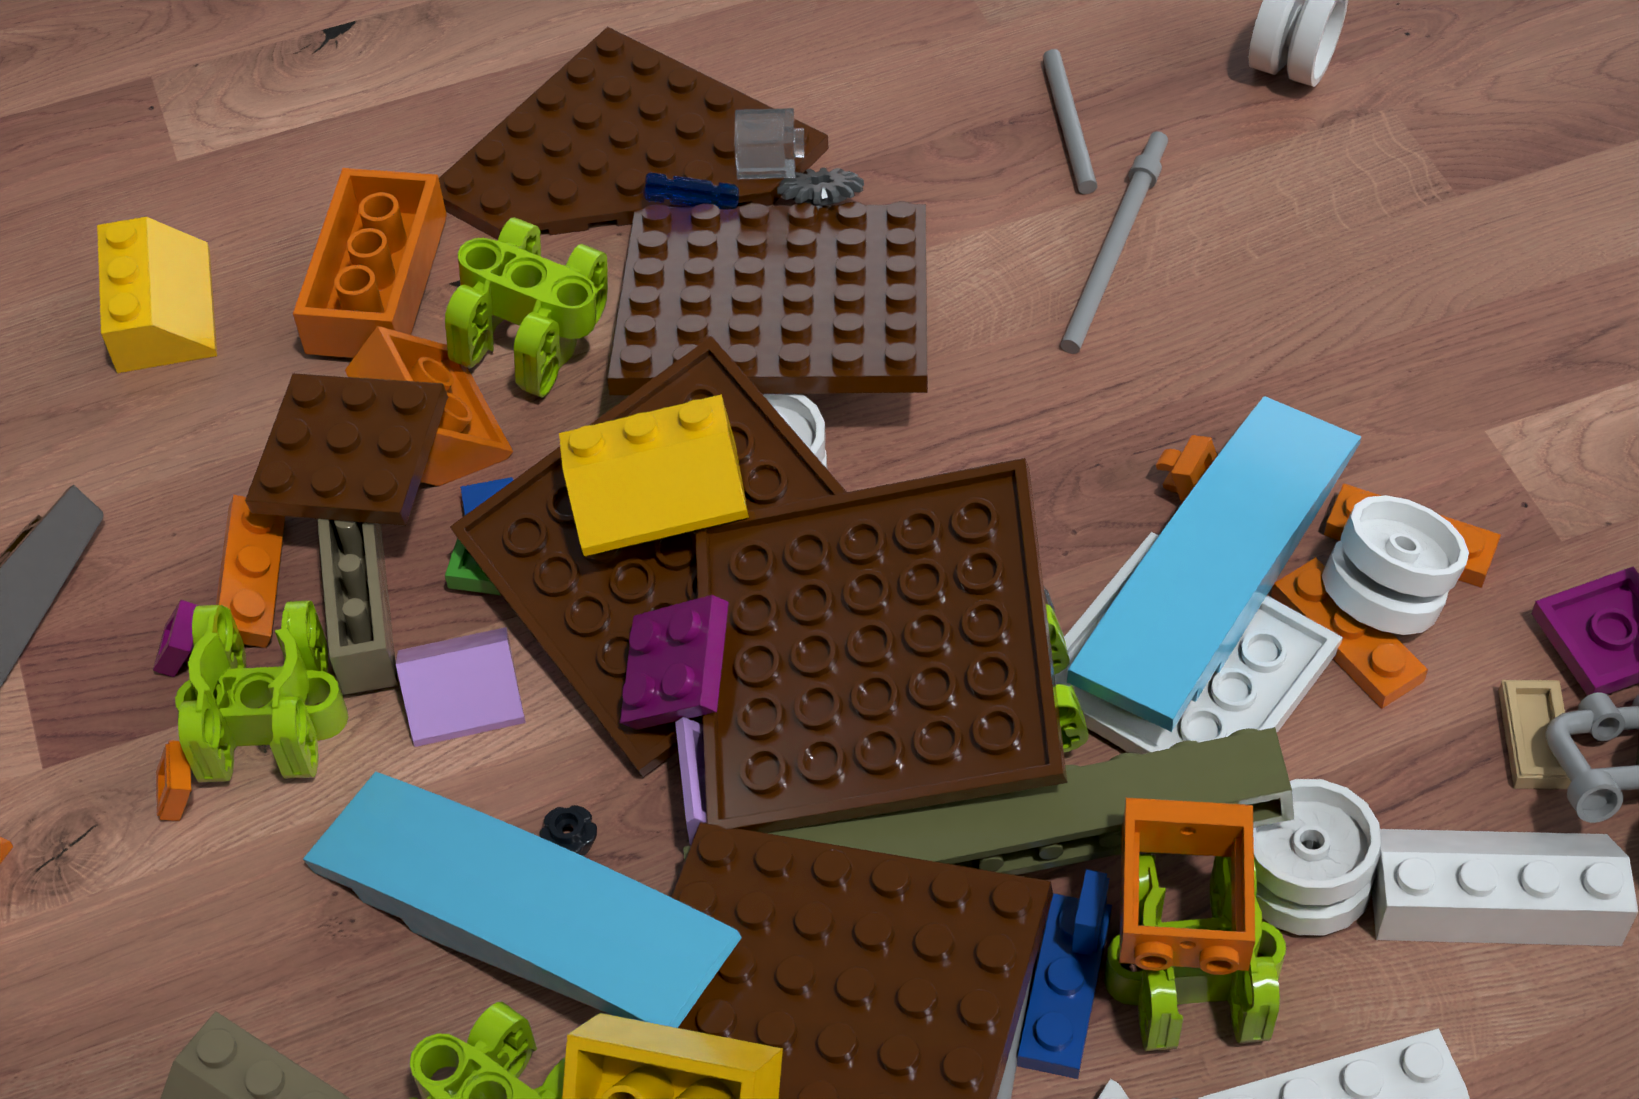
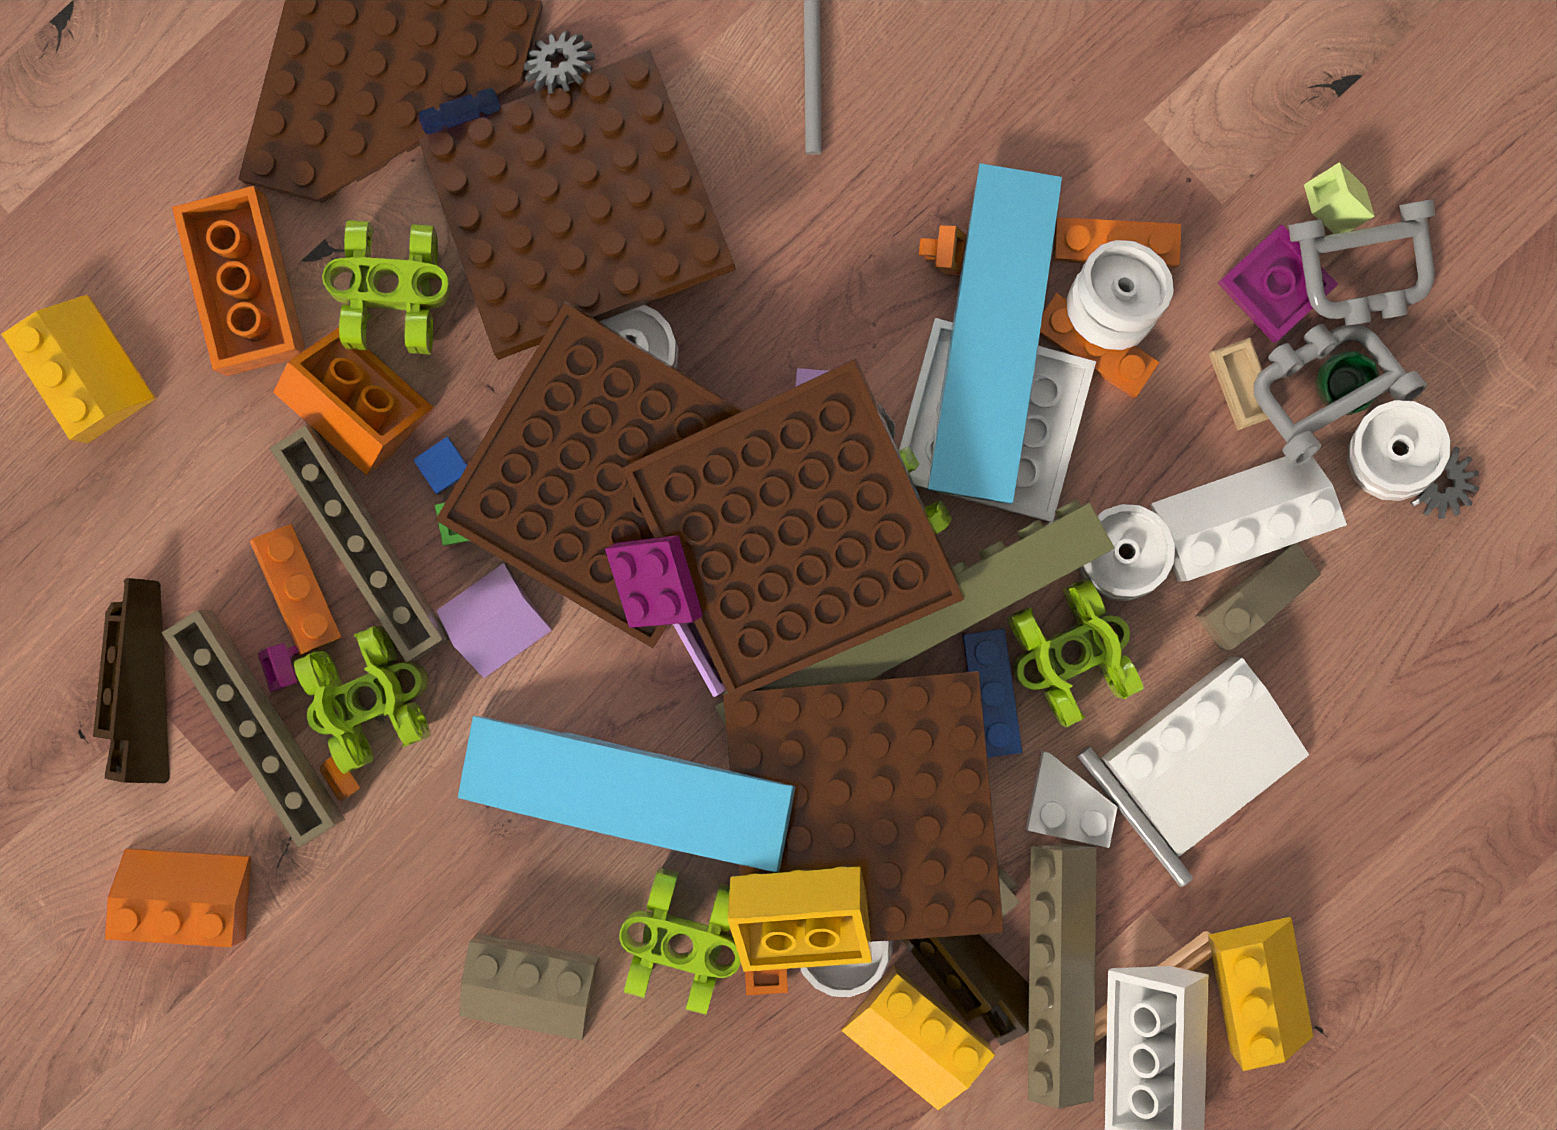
camera: 25 degrees left, 35 degrees up
reddish brown plate [245,373,448,526] -> none
black plate [539,805,597,856] -> none
yellow slope [559,394,749,556] -> none
clear brick [734,108,805,179] -> none
blue tile [1072,869,1110,956] -> none
orange window [1119,798,1255,975] -> none
none -> dark tan brick [162,610,345,848]
none -> dark tan slope [1196,543,1321,650]

